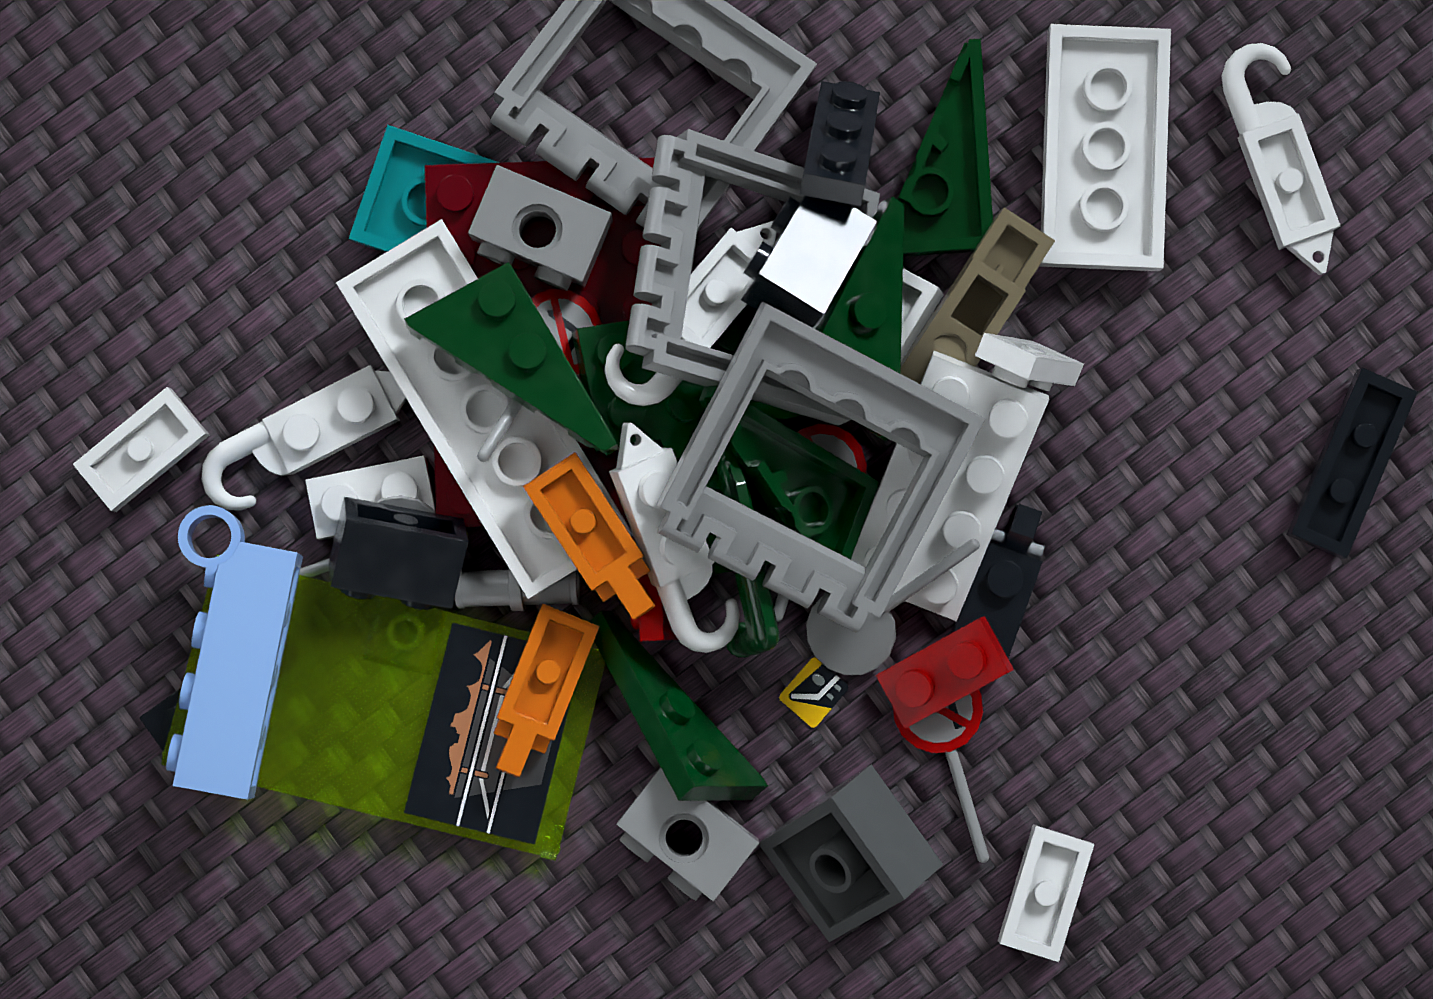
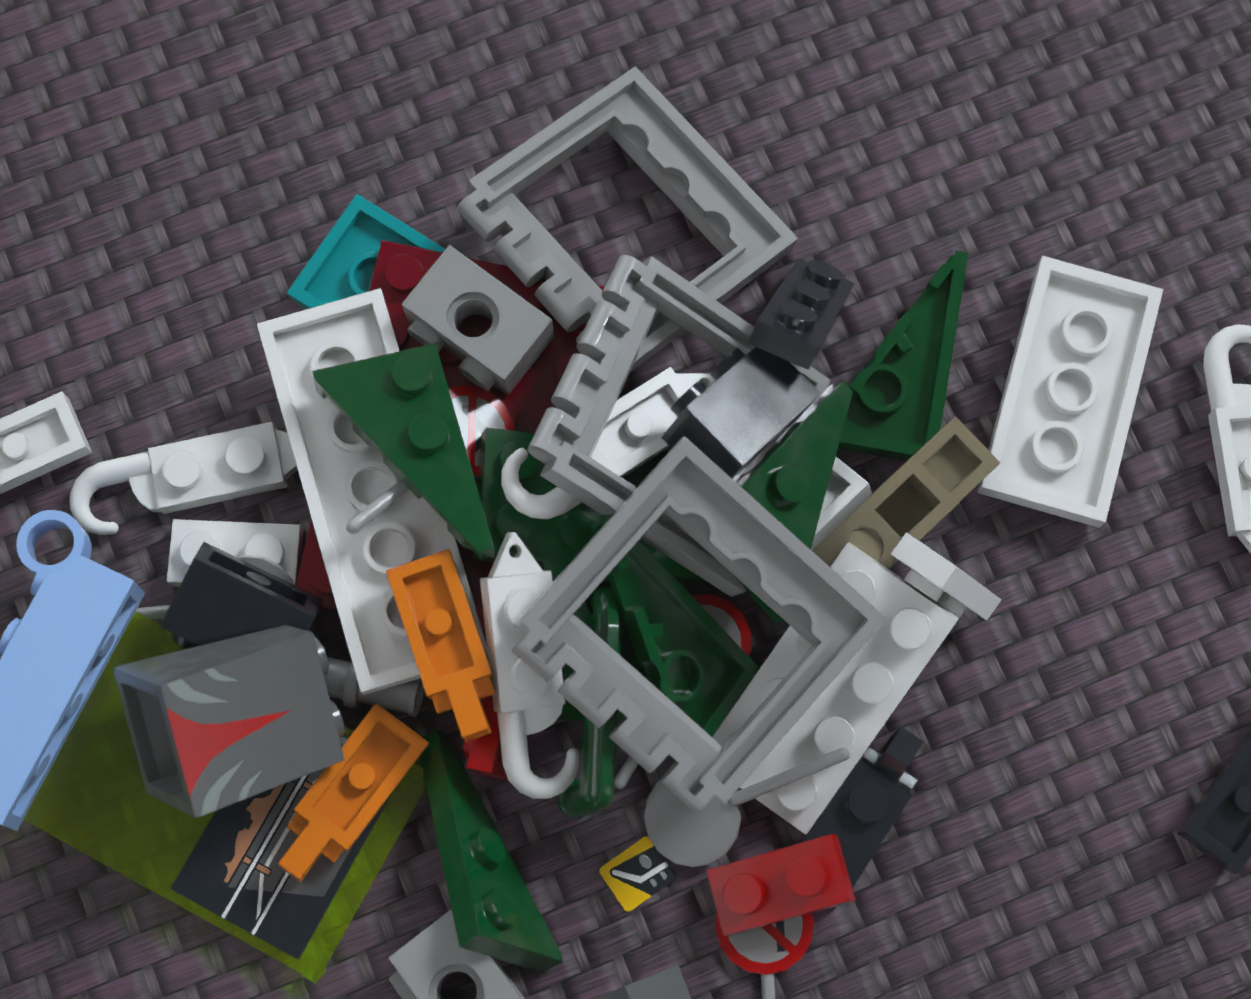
camera: 15 degrees right, 10 degrees down
none -> dark grey slope [113,625,345,818]

